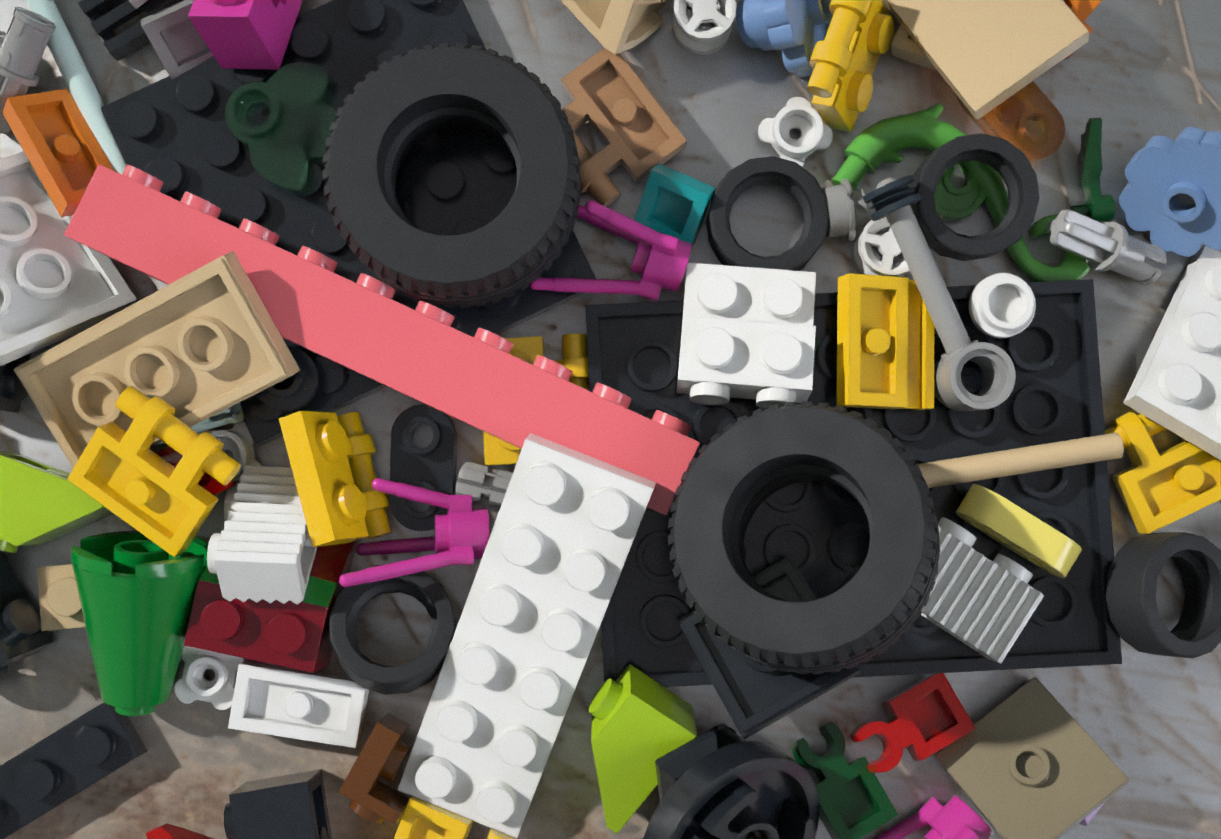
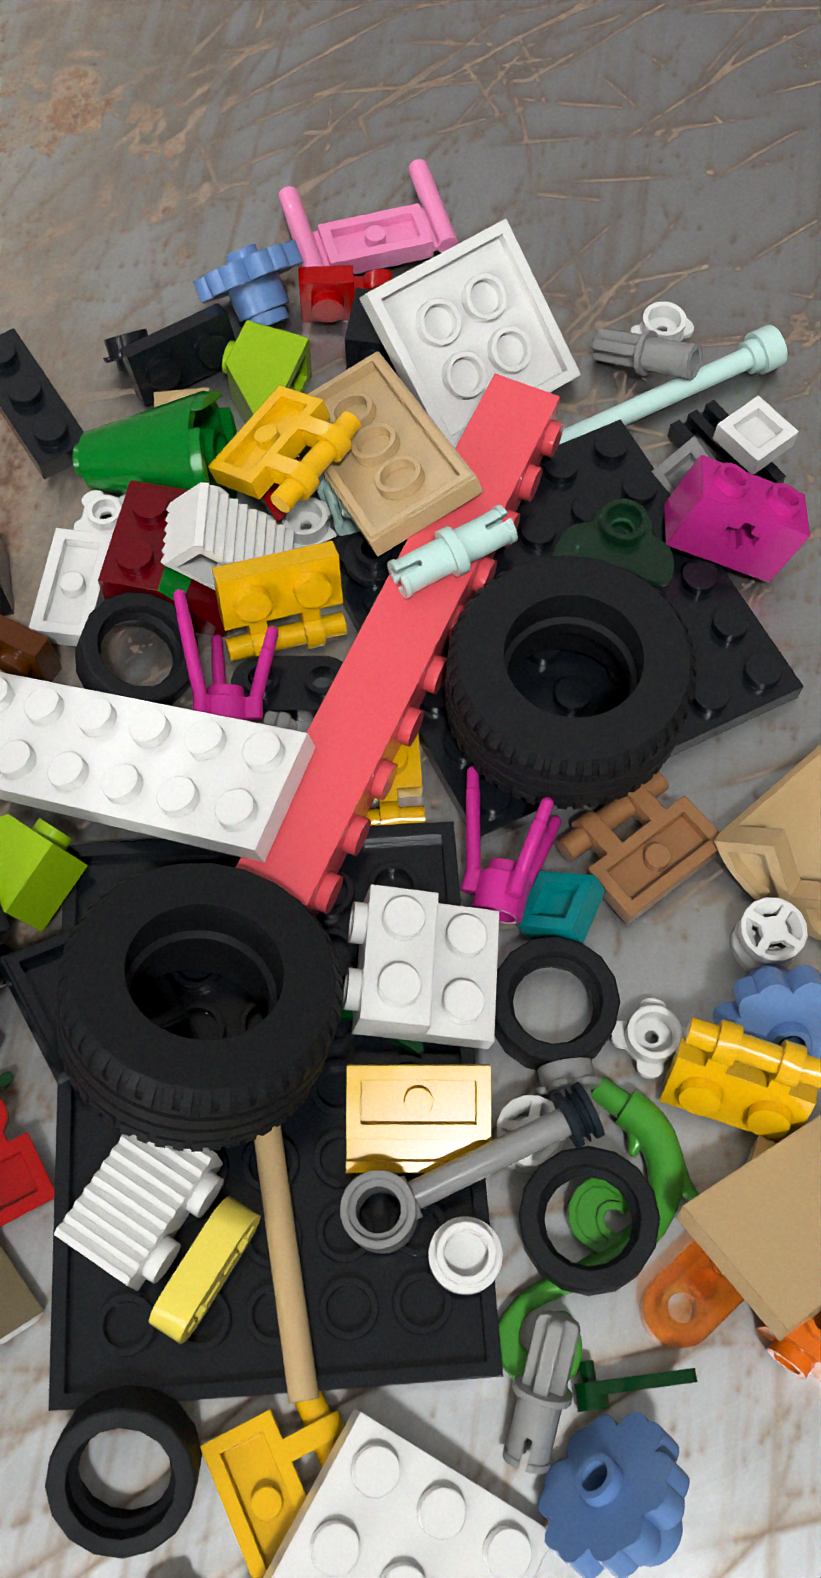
camera: 85 degrees right, 20 degrees down
orange plate [2,88,115,218] -> none
none -> light aqua pin [387,504,518,599]

